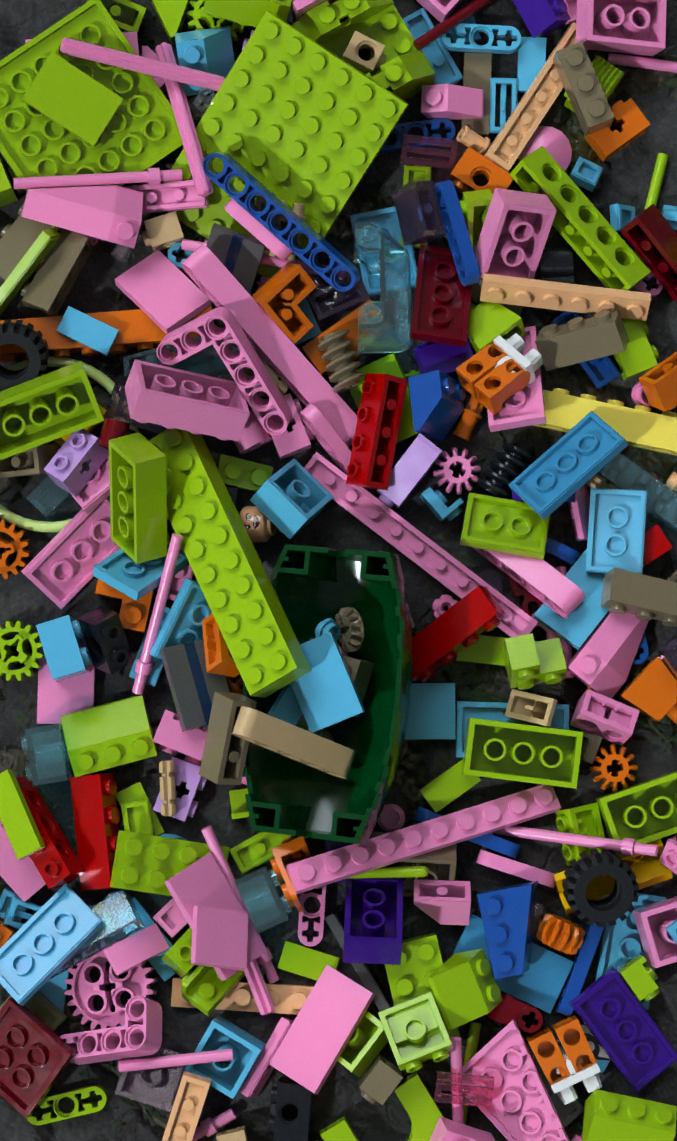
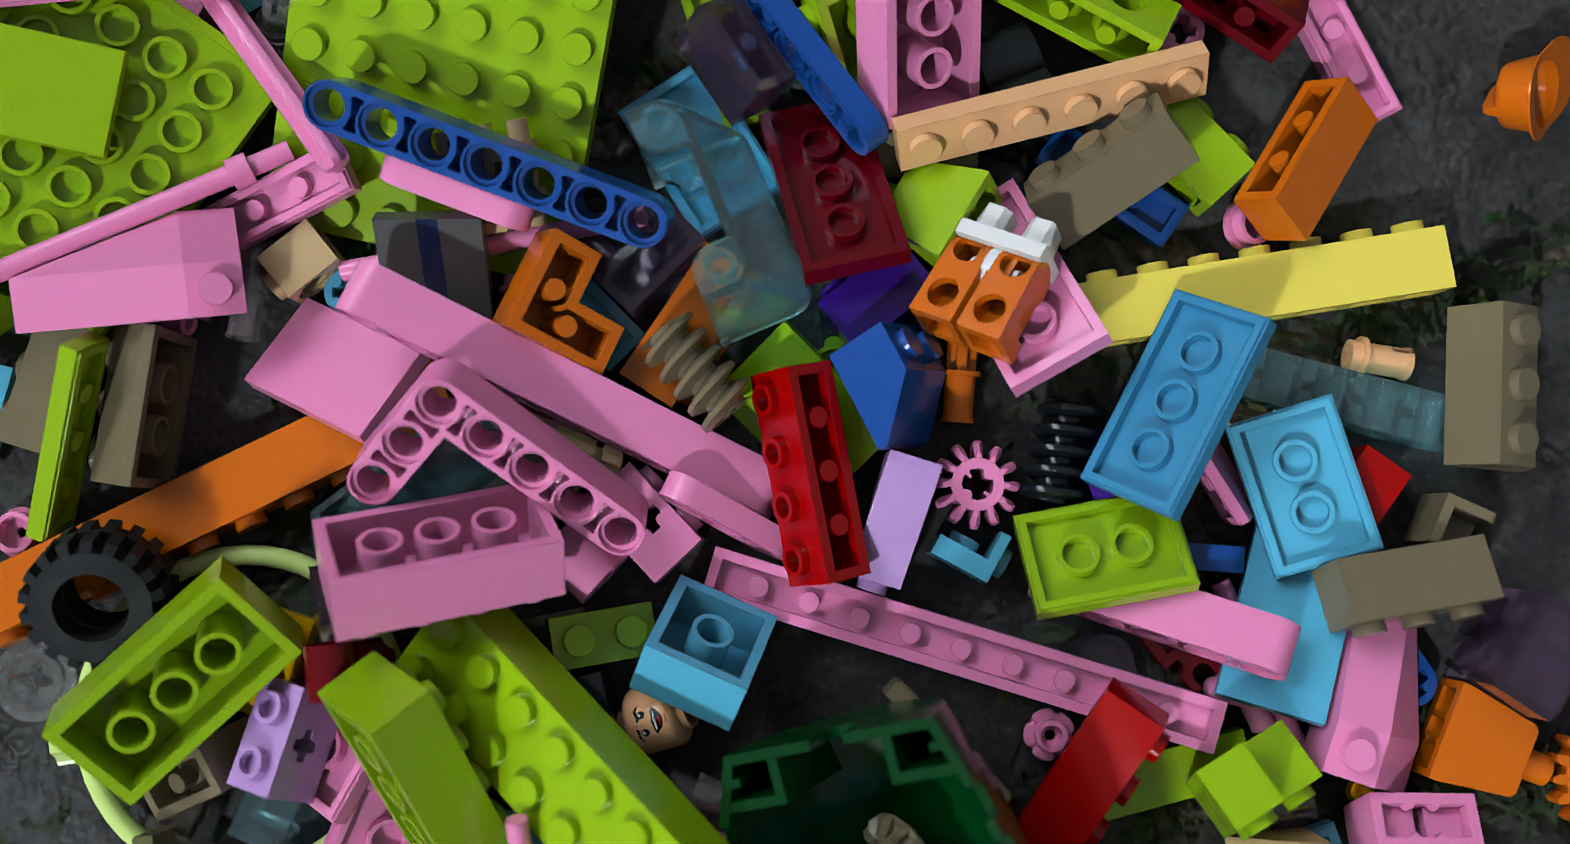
camera: 10 degrees left, 0 degrees up
medium azure tile [56,306,120,356] -> none

